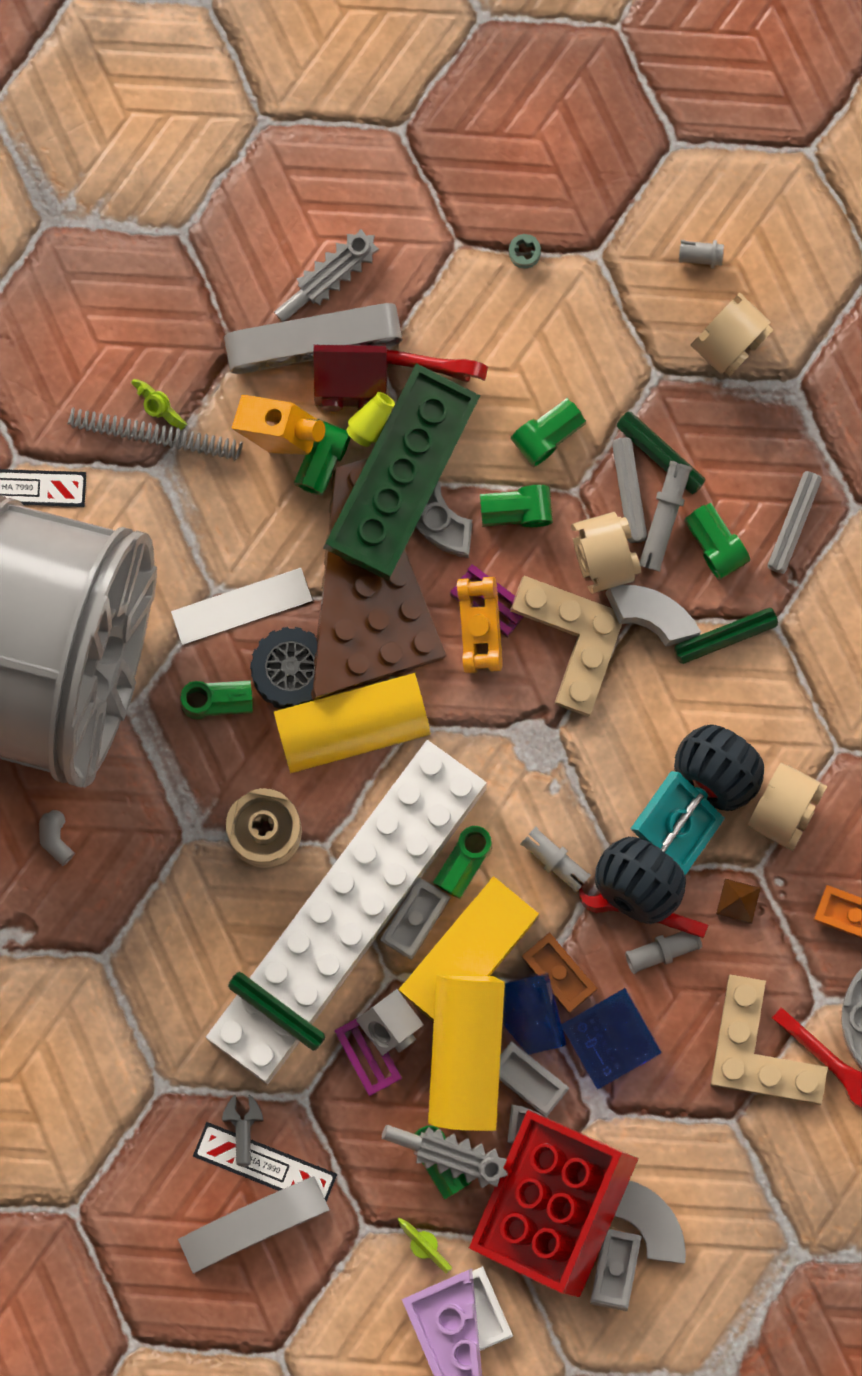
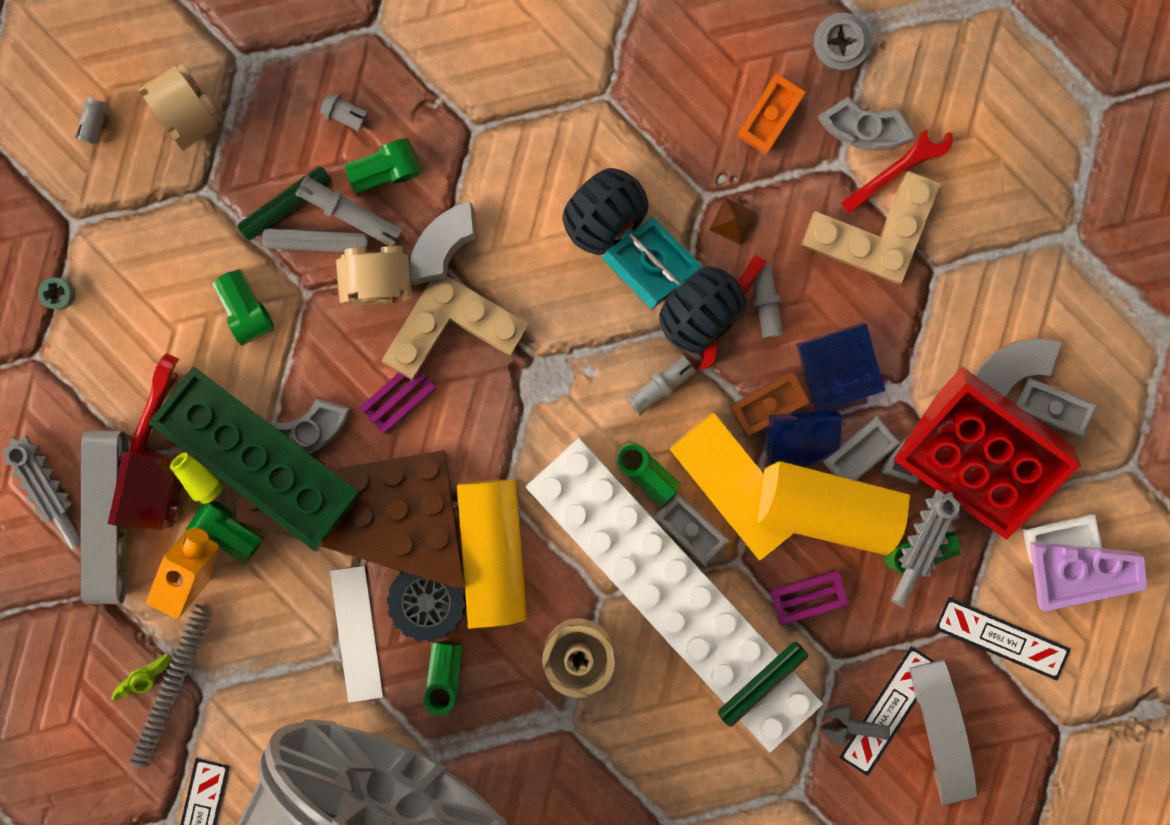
camera: 75 degrees left, 10 degrees up
light grey brick [356,989,424,1056] -> none
lime piece [398,1218,452,1273] -> none
light orange plate [457,577,503,673] -> none
green piece [480,485,553,528] -> none
dark green axle [674,608,778,664] -> none
tan brick [748,763,827,851] -> none
light grey axle [767,471,822,574] -> none
none -> light grey pin [320,93,369,132]
none -> sticker [935,597,1071,681]

